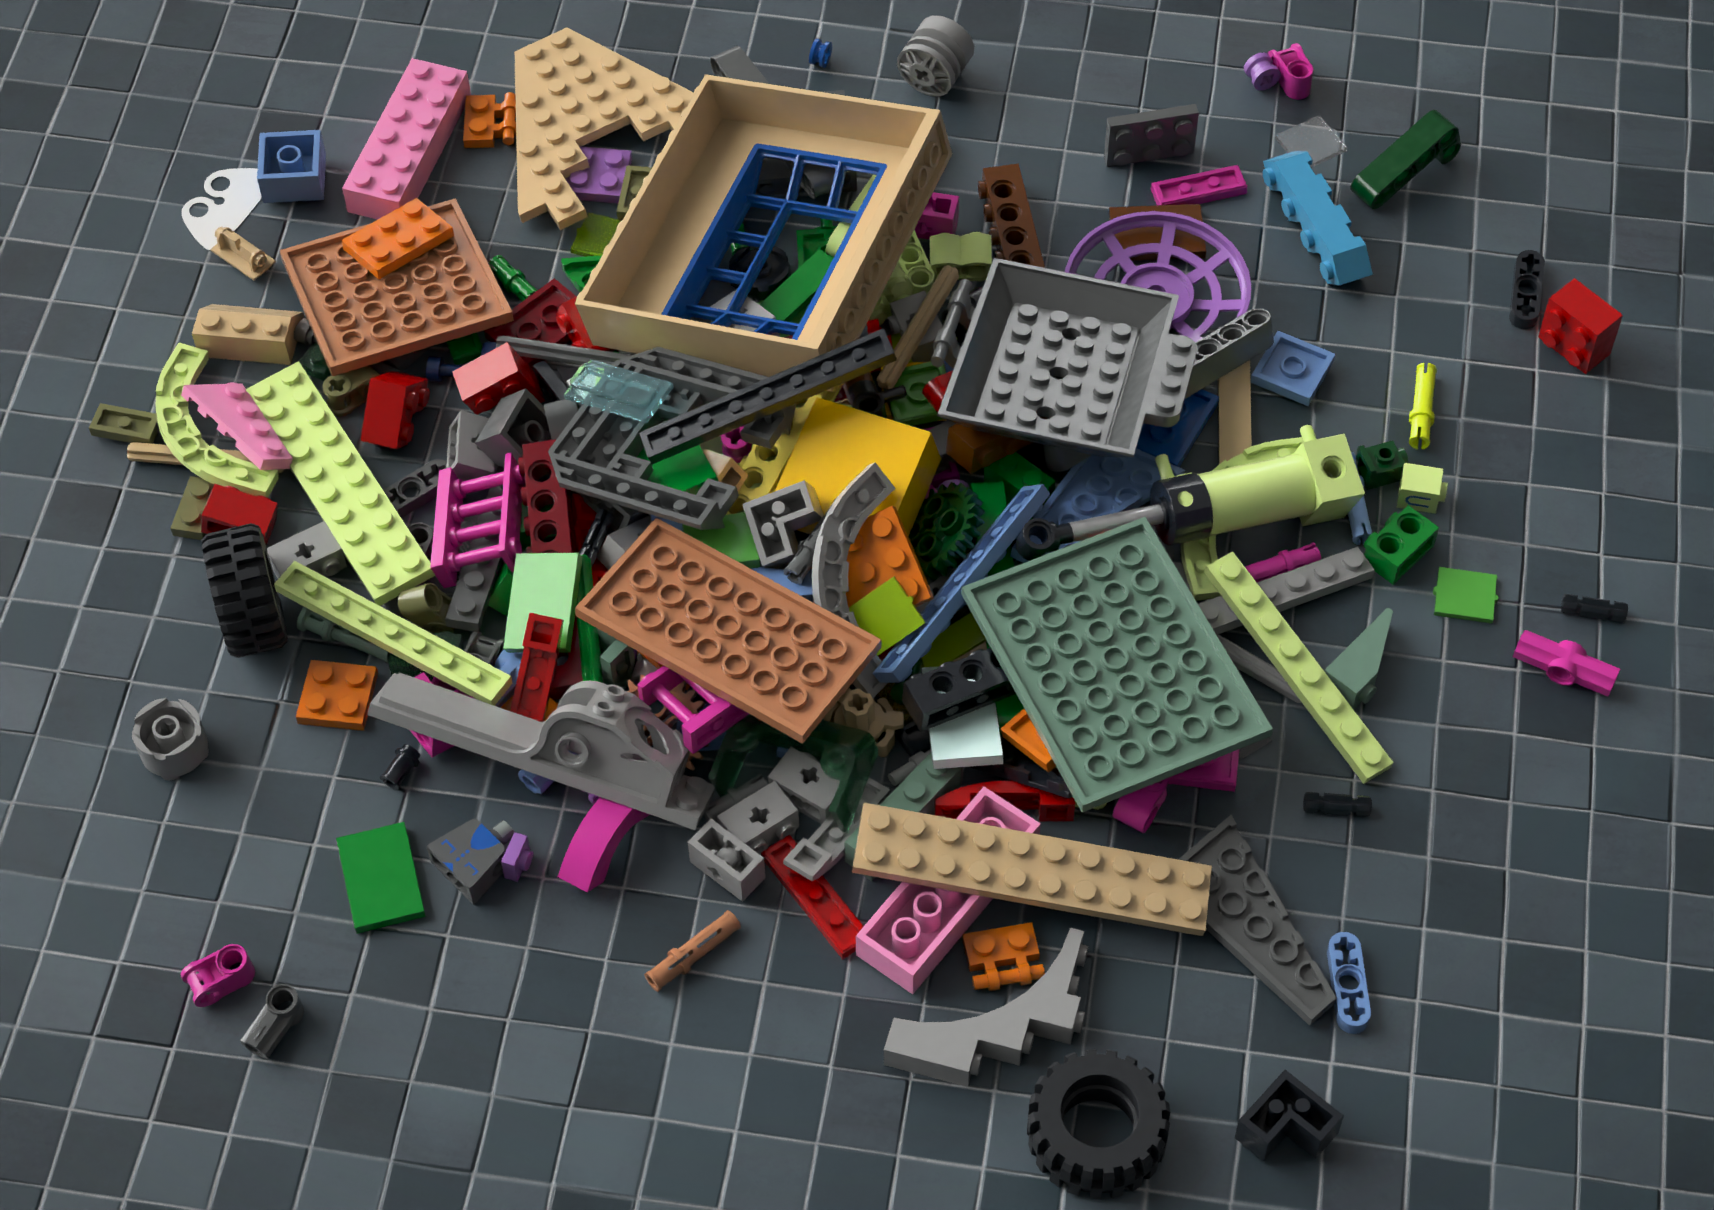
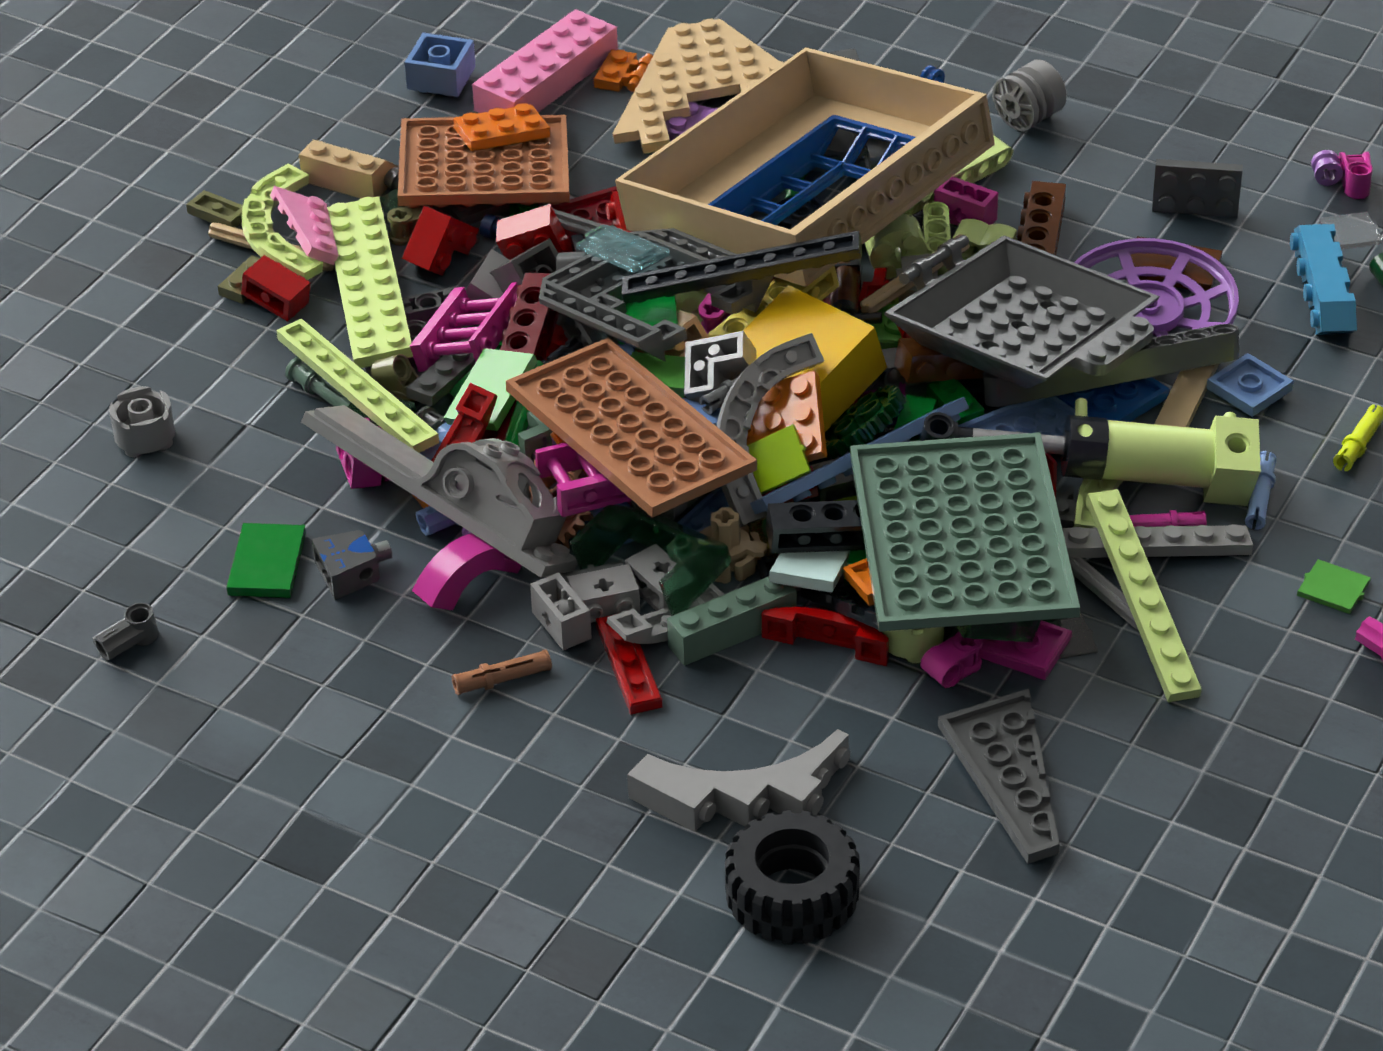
camera: 20 degrees right, 15 degrees down
dark pink piece [181,944,255,1007] -> none
white piece [182,168,262,250] -> none
black tyre [201,523,288,658] -> none
tan hinge [210,227,276,281] -> none
light grey brick [267,521,347,579] -> none
orange plate [296,660,378,731] -> none
black pin [380,744,421,790] -> none
green pin [489,255,537,302] -> none
medium lavender plate [501,832,533,882] -> none
tan plate [852,803,1212,936] -> none
bright pink brick [856,787,1041,994] -> none
orange plate [962,922,1045,991] -> none
dark pink tile [1151,165,1248,205] -> none
black brick [1235,1070,1344,1161] -> none
black axle [1303,792,1372,816] -> none
sand green slope [1324,608,1393,710] -> none
medium blue beam [1327,932,1371,1034] -> none
dark green brick [1356,440,1408,490] -> none
green brick [1363,505,1439,585] -> none
yellowish green brick [1396,463,1448,514] -> none

